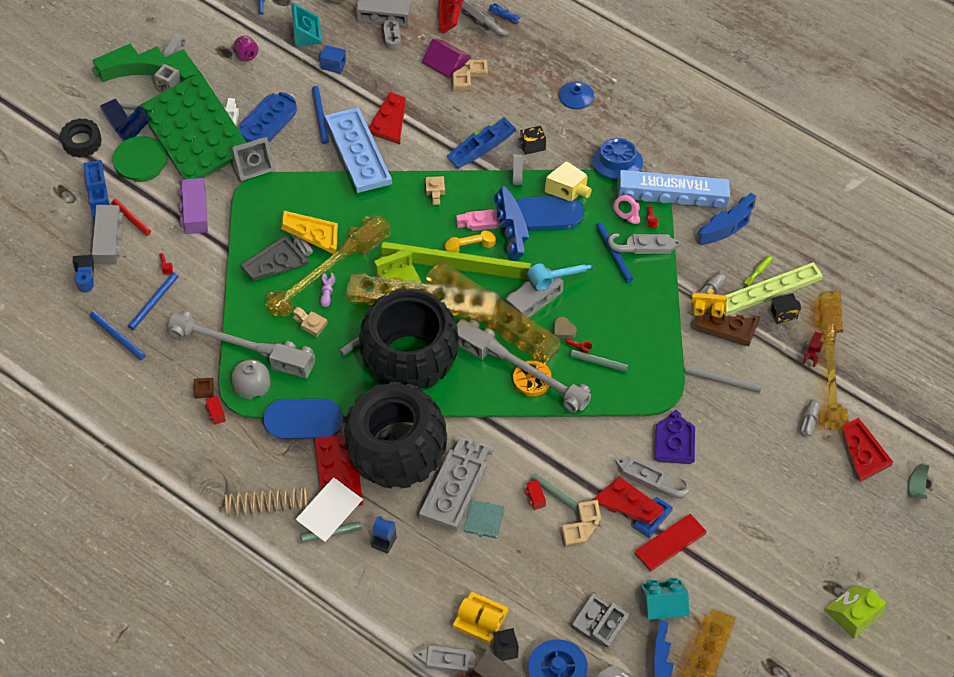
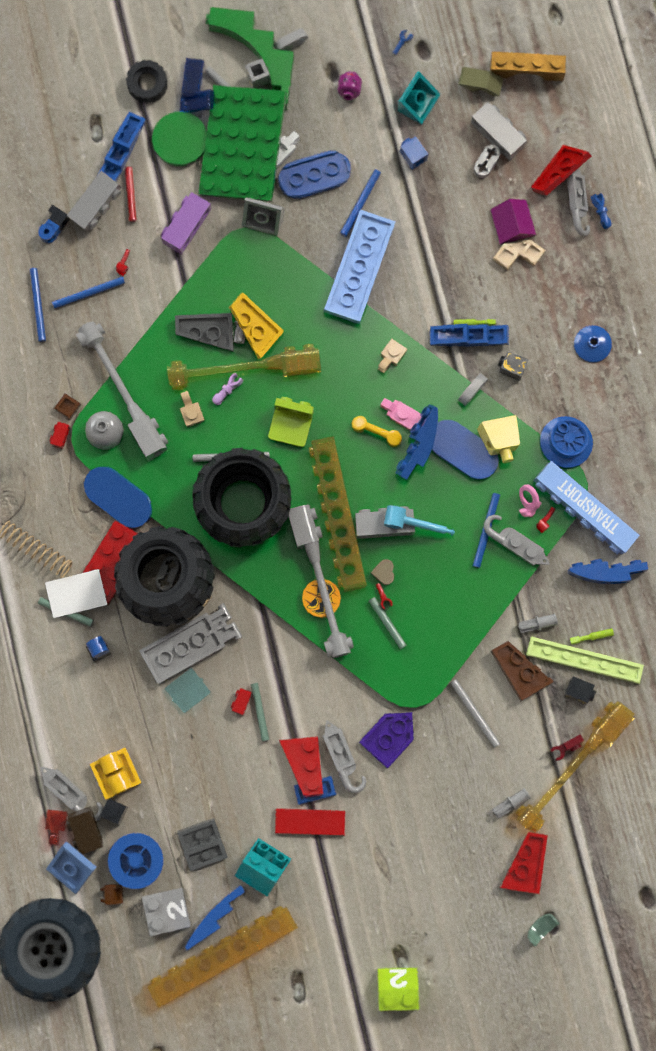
camera: 40 degrees right, 25 degrees up
clear yellow brick [346,273,501,322] -> none
red wing [368,92,406,144] -> none
lime tile [381,242,531,280] -> none
tan tile [561,500,601,547] -> none
yellow hips [692,288,727,318] -> none

